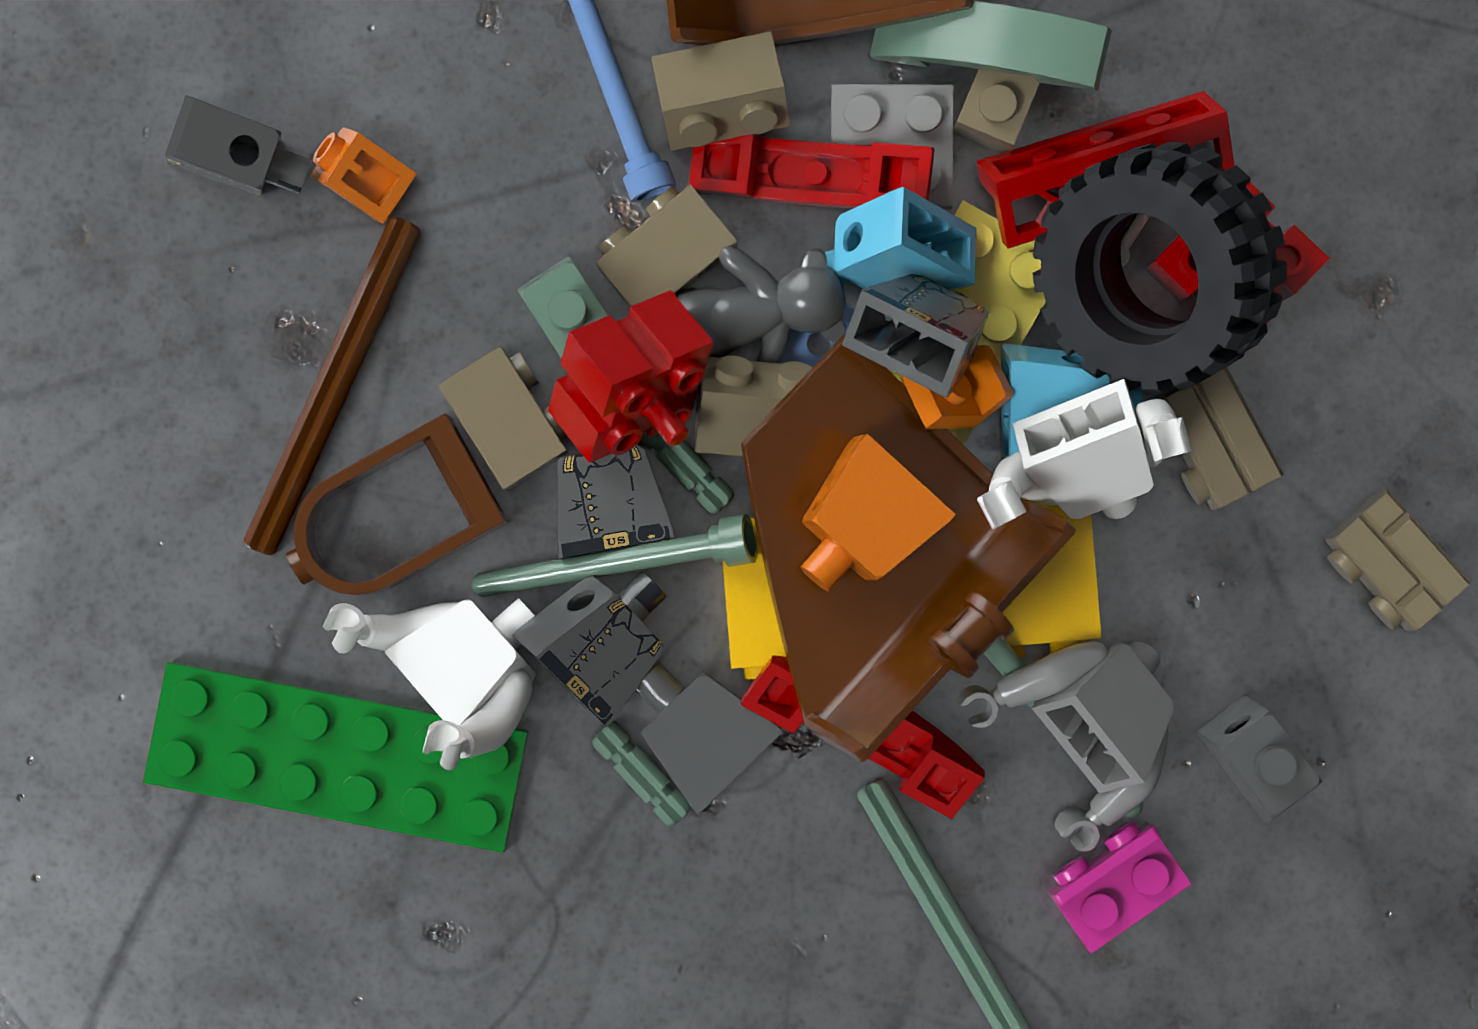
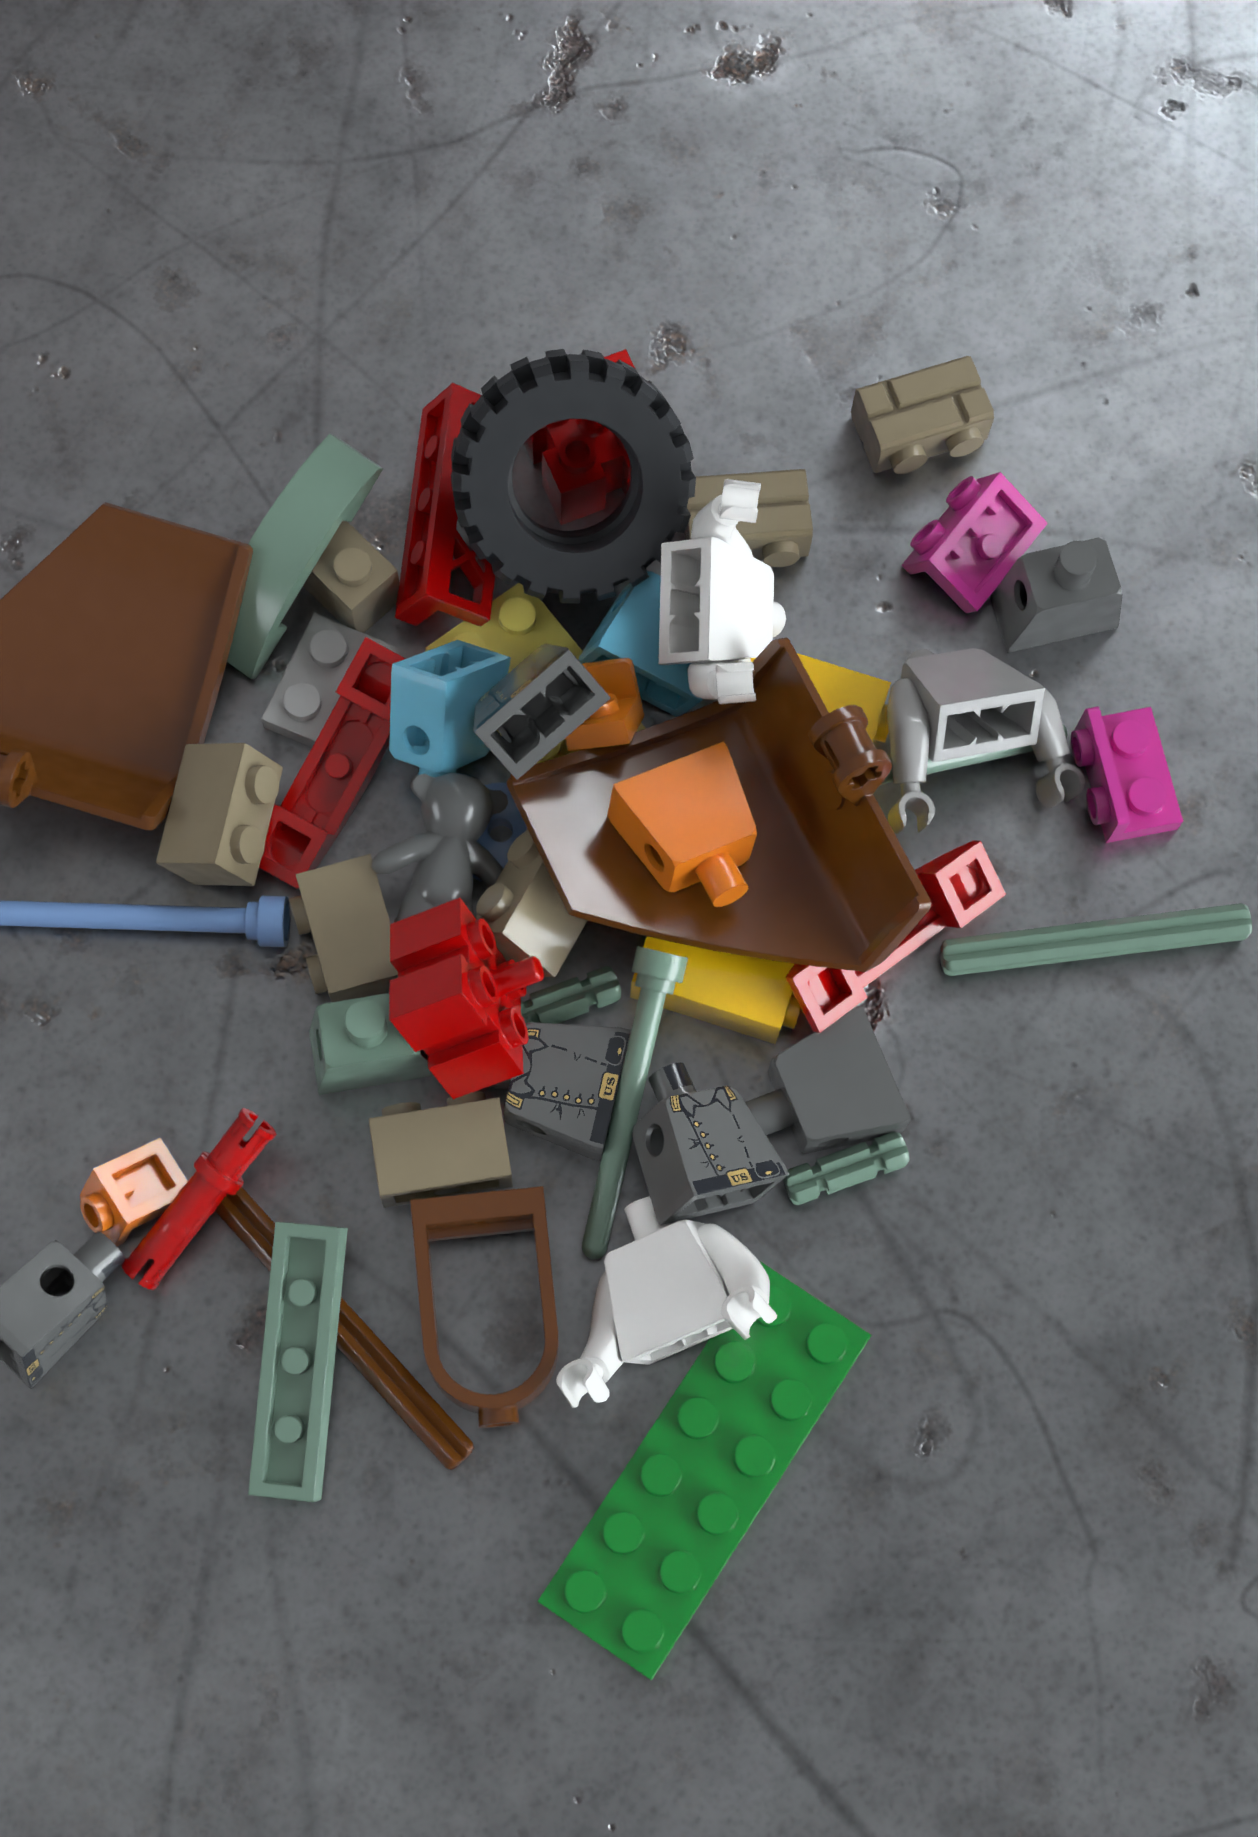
camera: 75 degrees left, 15 degrees down
none -> red pin [121,1108,277,1290]
none -> sand green plate [248,1222,348,1502]
none -> dark pink bracket [902,472,1048,613]

